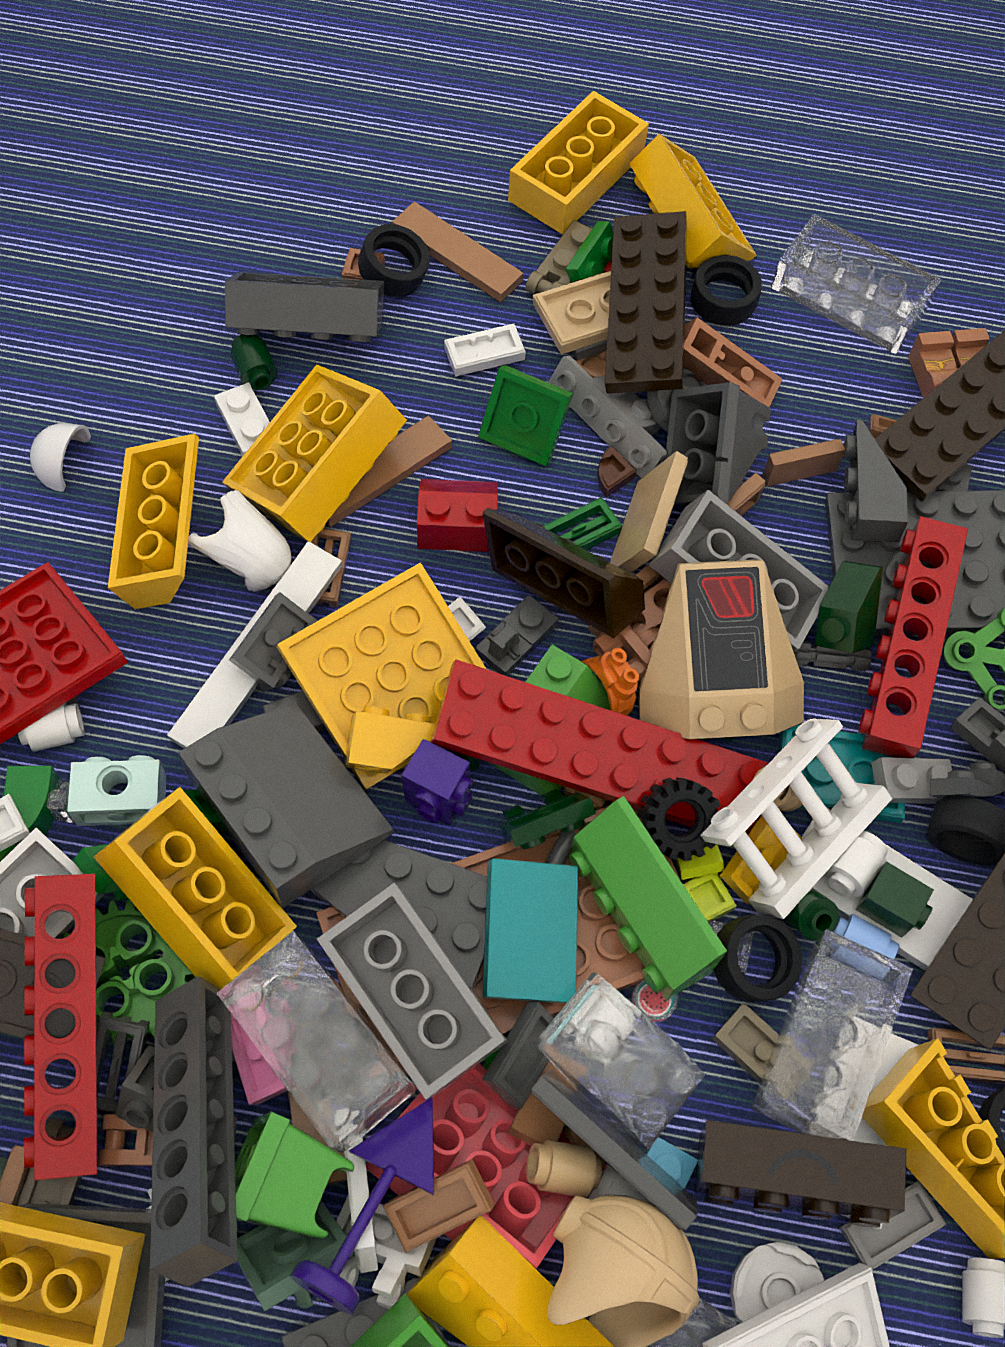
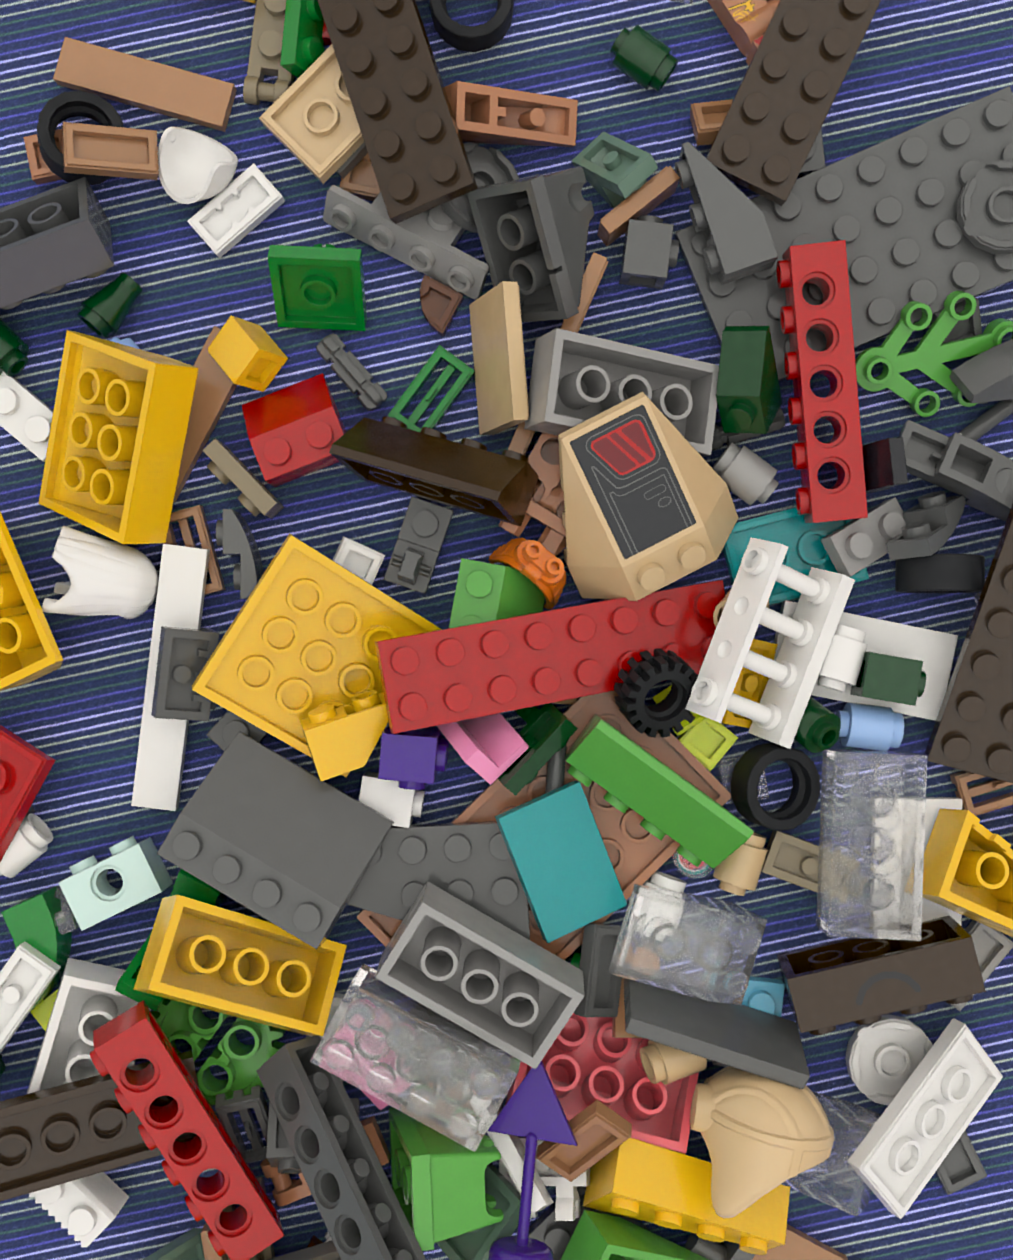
camera: 20 degrees left, 25 degrees up
none -> medium nougat tile [62,122,159,180]
none -> dark green cone [77,272,143,339]
none -> white helmet [158,127,238,204]
none -> dark tan plate [202,438,284,519]
none -> yellow panel [208,315,288,392]
none -> dark grey slope [216,509,264,599]
none -> dark grey axle [316,333,387,411]
none -> white brick [359,771,425,828]
none -> bright pink panel [437,713,529,785]
none -> sand green slope [571,131,658,209]
none -> dark green brick [610,25,679,92]
none -> dark grey brick [619,215,679,289]
none -> light grey brick [712,442,779,506]
none -> tan brick [713,832,768,896]
none -> black slope [862,437,908,494]

